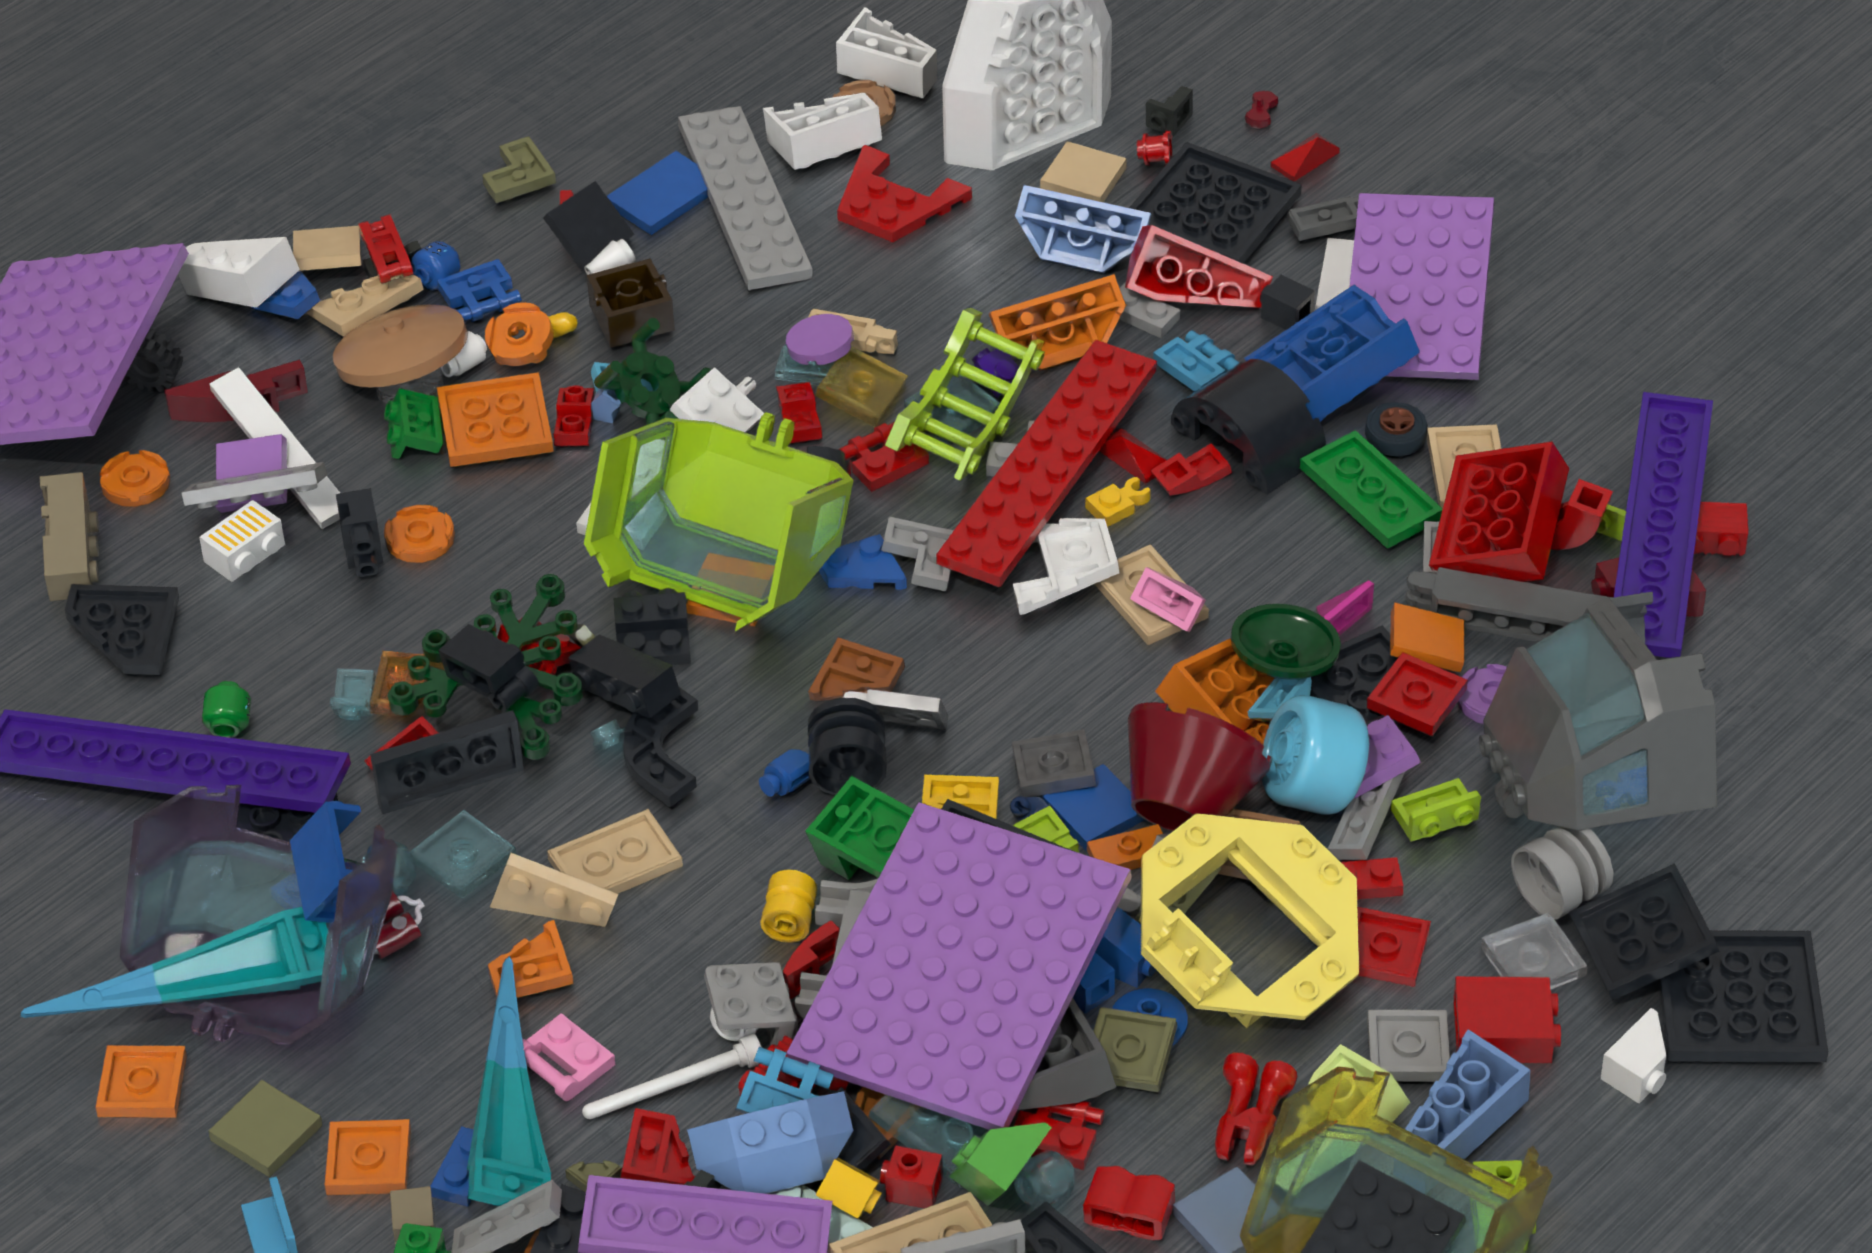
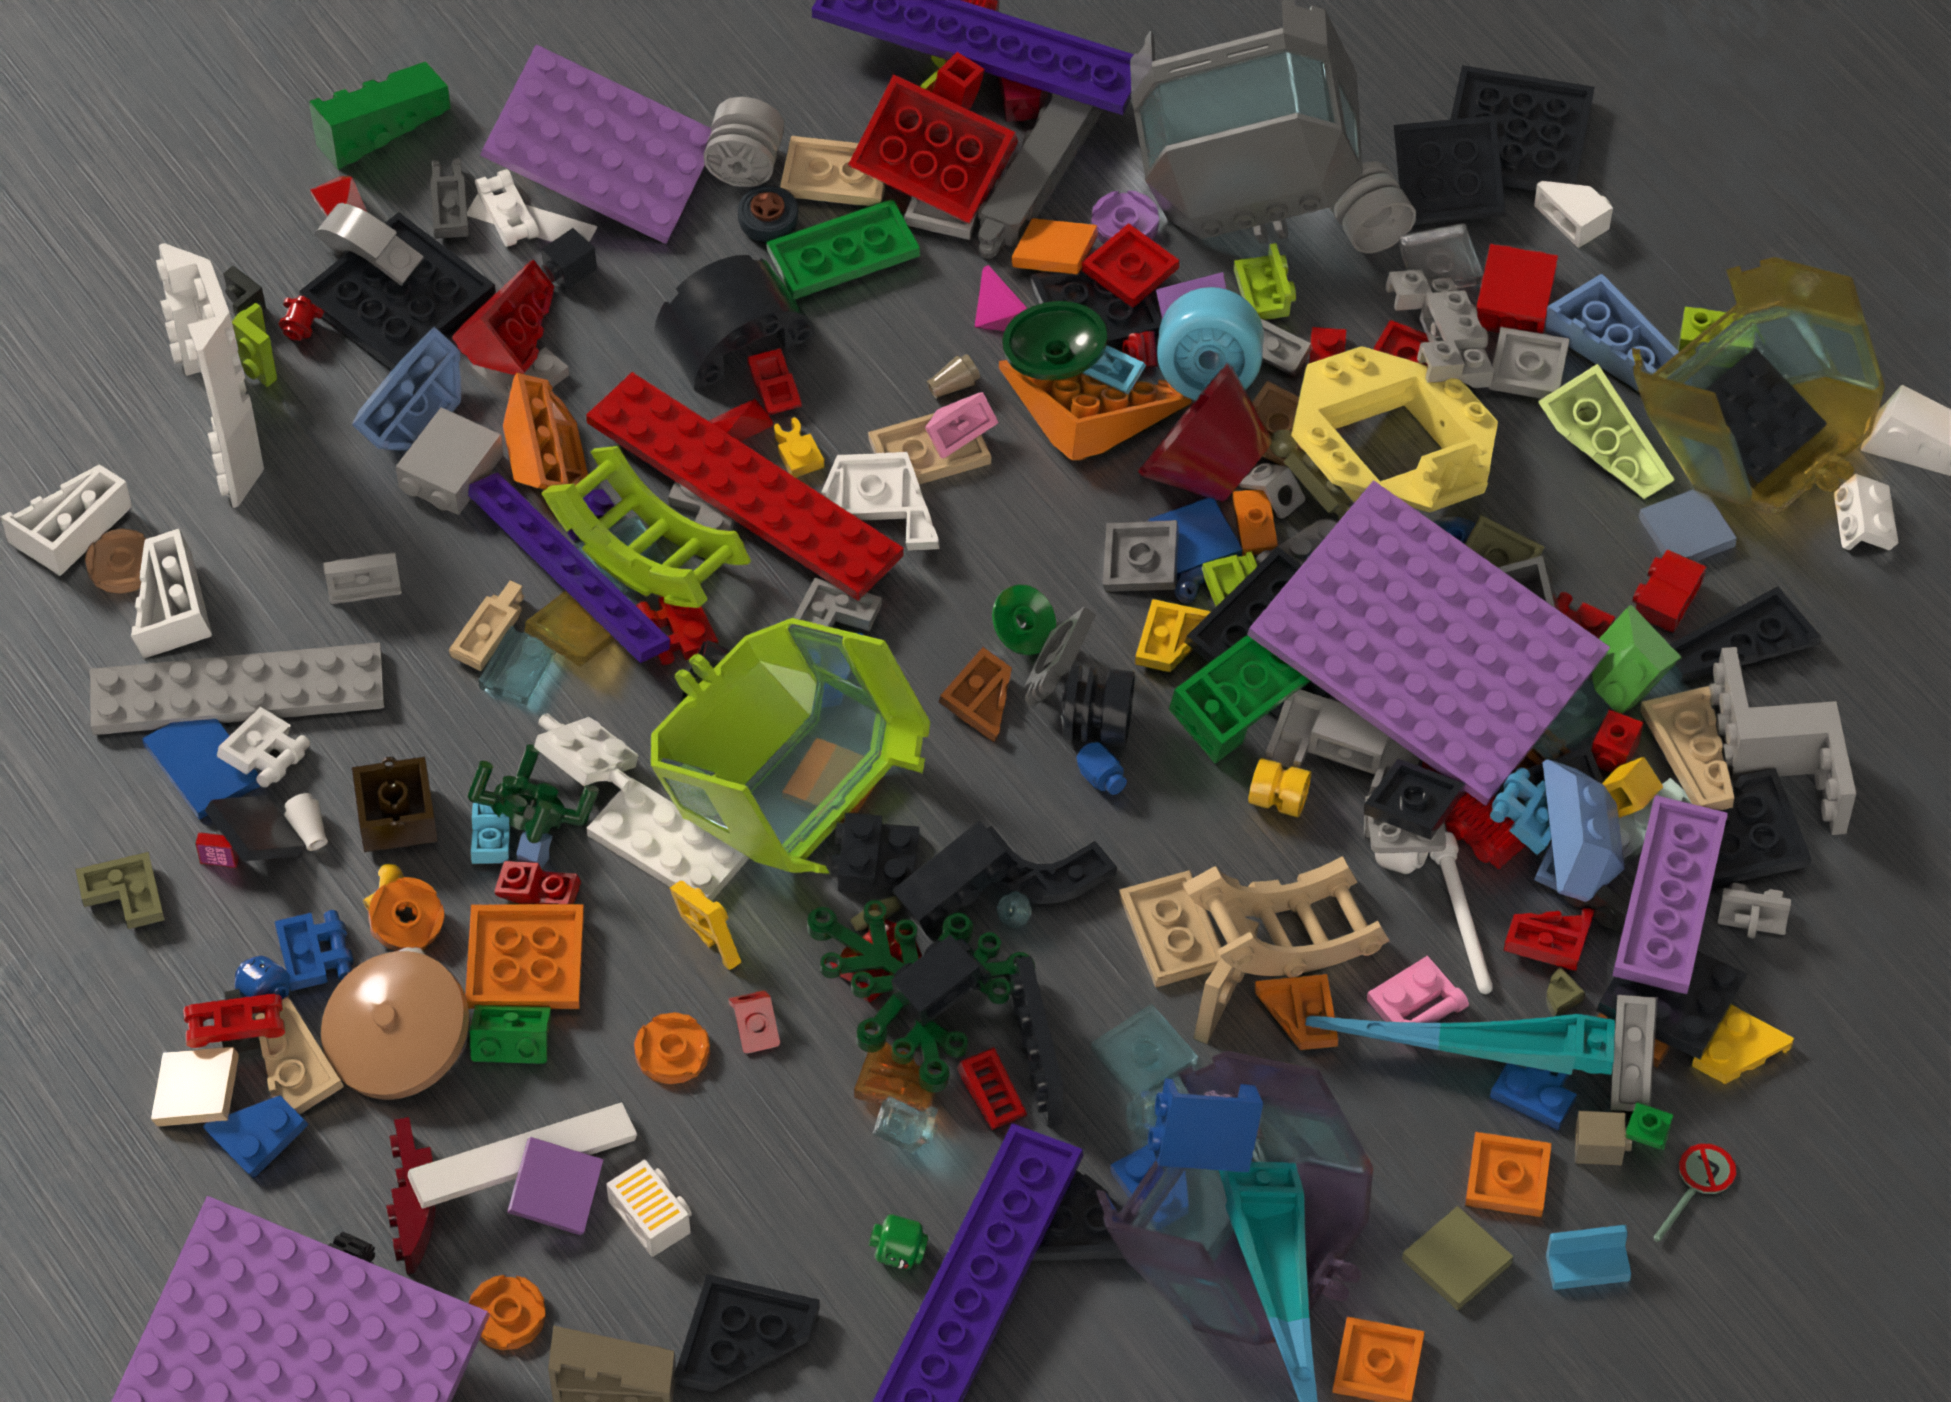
camera: 80 degrees left, 10 degrees up
white wedge [178,237,300,308] -> none
light grey plate [181,462,327,509] -> none
black hips [335,488,383,577] -> none
red slope [776,382,823,443] -> none
red slope [783,920,840,1000] -> none
medium lavender tile [786,314,854,365] -> none
red wing [837,145,972,243] -> none
tan tile [1040,141,1127,202] -> none
dark azure plate [1153,330,1239,392] -> none
red piece [1215,1052,1298,1166] -> none
blue piece [1244,284,1420,422] -> none
dark red piece [1245,91,1279,129] -> none
none -> white plate [217,707,310,788]
none -> lime bracket [232,303,277,387]
none -> green wedge [309,61,451,170]
none -> light grey arch [314,203,424,286]
none -> light grey plate [323,553,402,605]
none -> light grey brick [396,407,503,515]
none -> dark purple plate [468,472,670,663]
none -> white plate [475,169,539,247]
none -> yellow wing [669,880,742,970]
none -> light grey wheel [704,97,784,187]
none -> bracket [728,991,780,1053]
none -> dark tan cone [926,354,980,399]
none -> green dish [992,584,1056,655]
none -> tan fence [1183,856,1389,978]
none -> black tile [1364,759,1465,840]
none -> light grey bracket [1386,269,1495,388]

